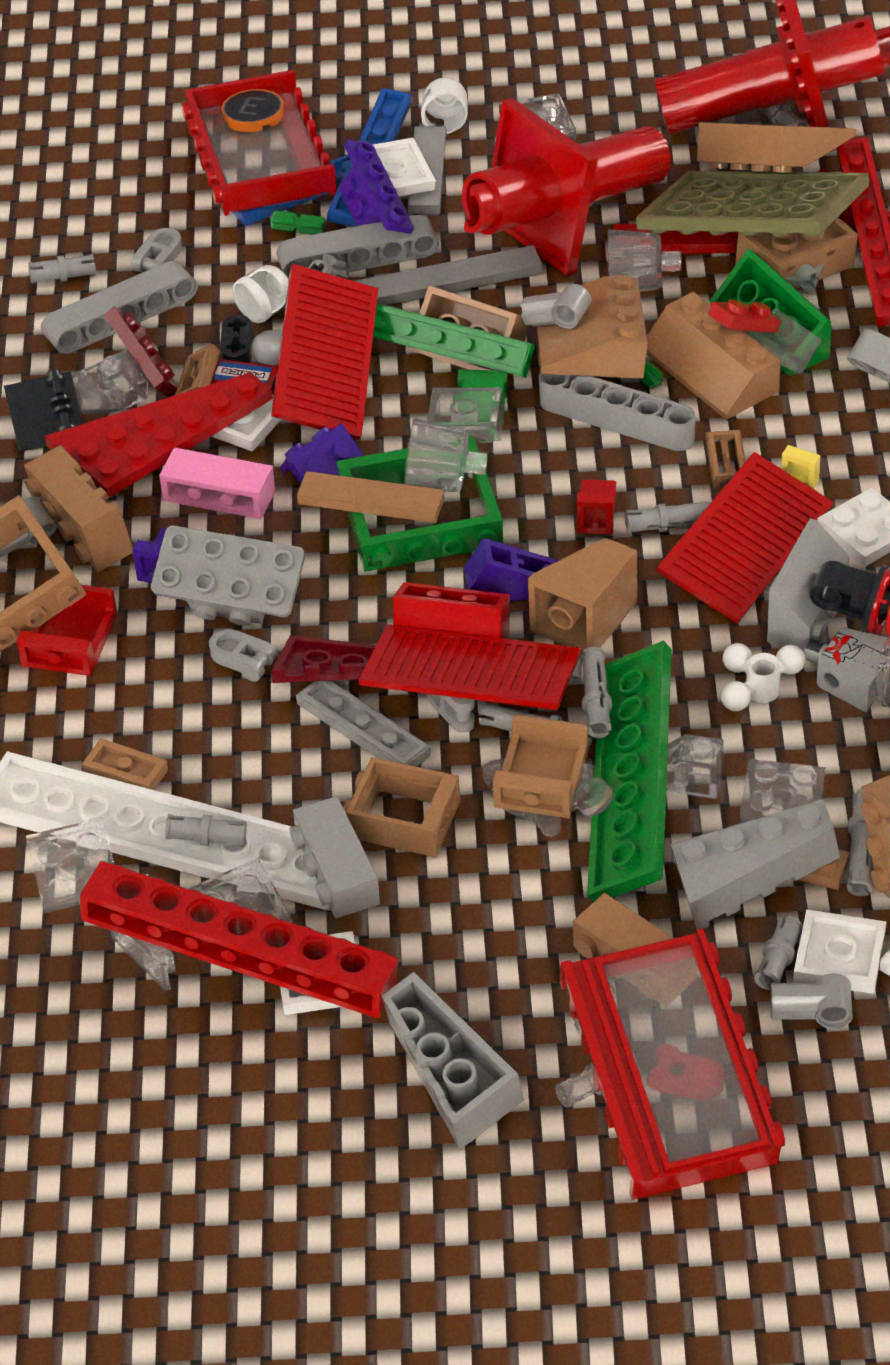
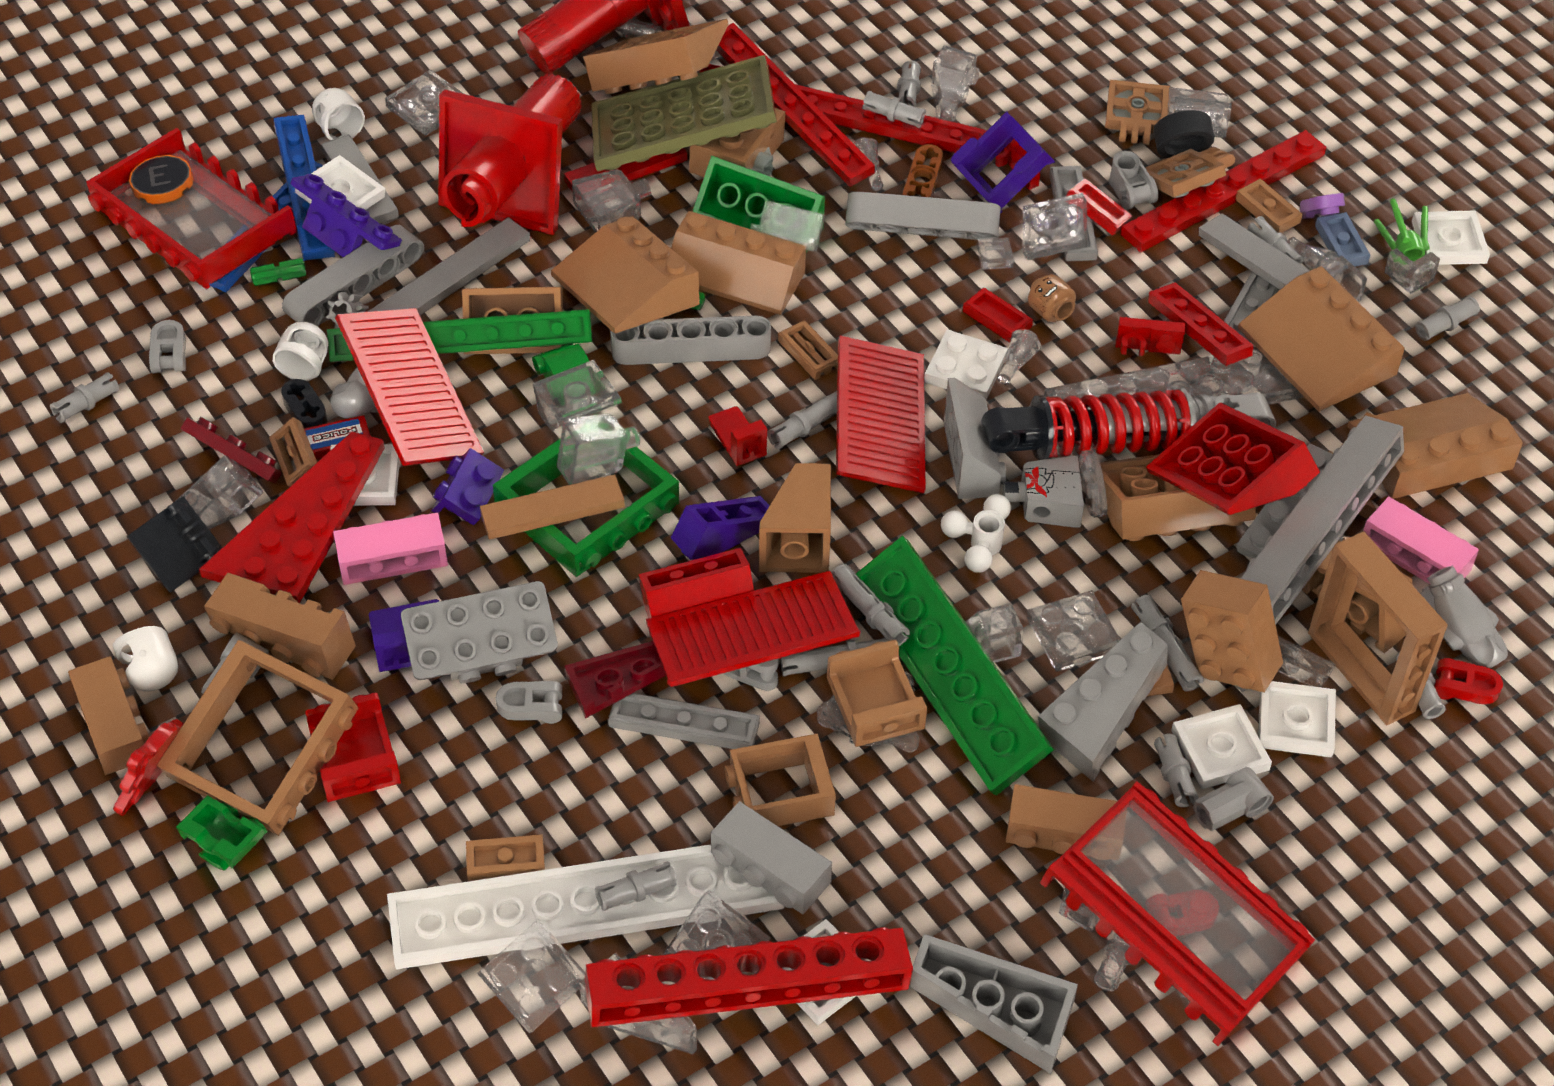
camera: 35 degrees left, 5 degrees up
light grey beam [41,261,198,354] -> none
light grey piece [521,284,592,329] -> none
clear tile [574,777,613,817] -> none
red plate [708,299,781,333] -> none
light yellow plate [781,445,820,489] -> none

